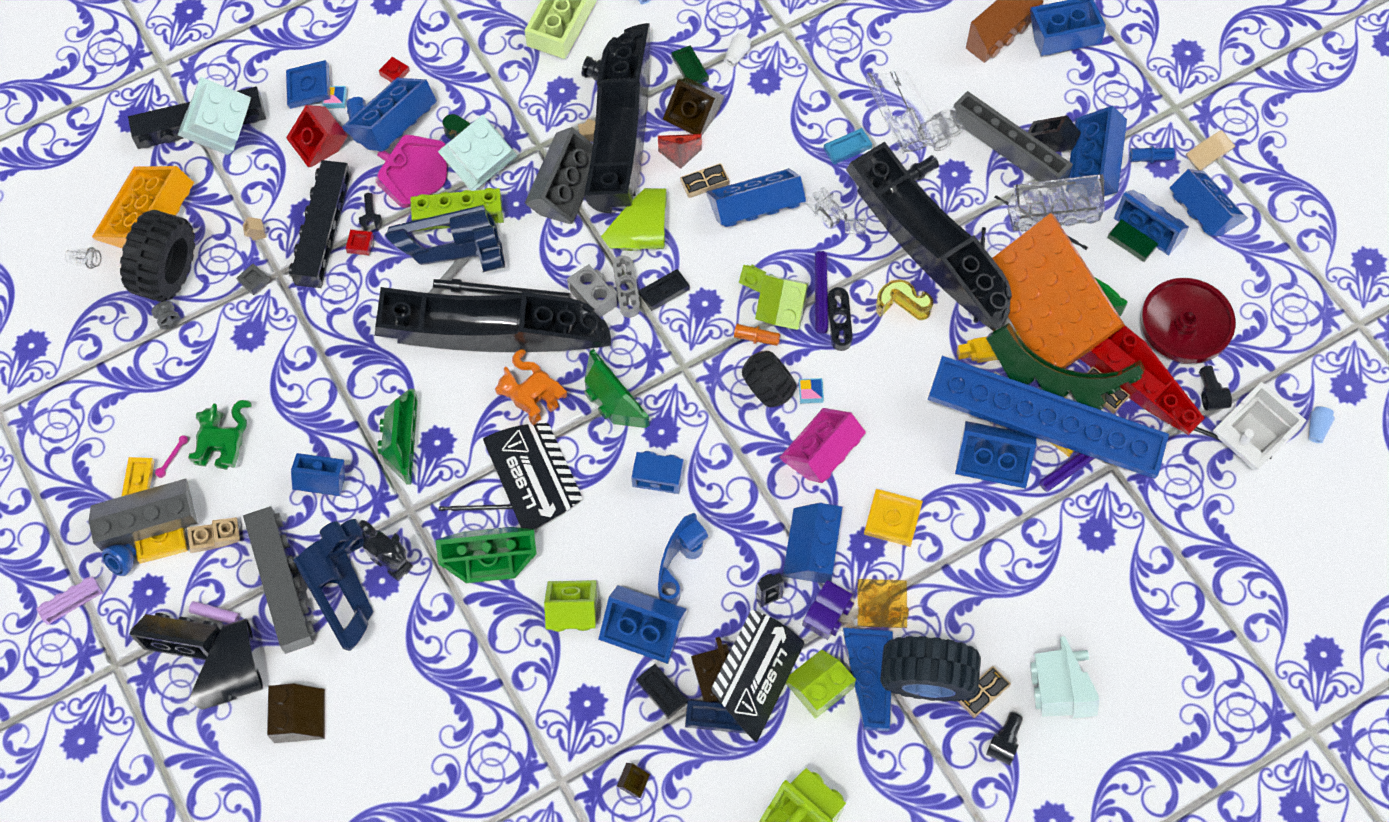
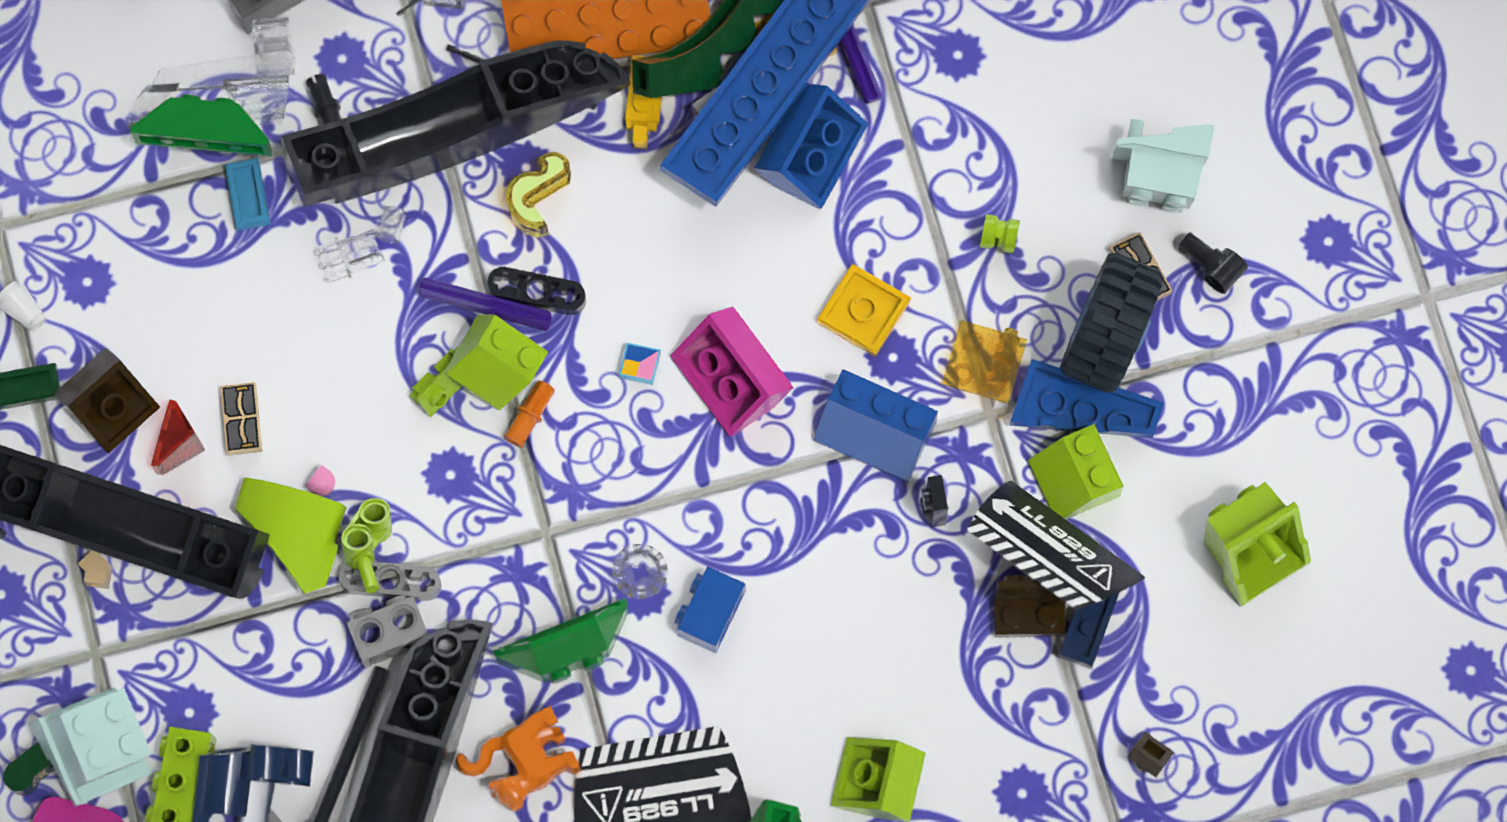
camera: 75 degrees left, 10 degrees up
dark grey slope [525,127,593,224] -> none
blue slope [598,585,687,664] -> none
black plate [636,664,688,719] -> none
black plate [639,269,690,311] -> none
blue panel [658,513,708,605] -> none
blue slope [706,168,806,227] -> none
black wheel [742,351,796,407] -> none
dark purple brick [802,580,854,640] -> none
none -> green wedge [130,94,273,157]
none -> bright pink hinge [305,465,335,496]
none -> lime beam [341,498,392,594]
none -> clear gear [612,544,668,600]
none -> lime wheel [980,214,1020,254]

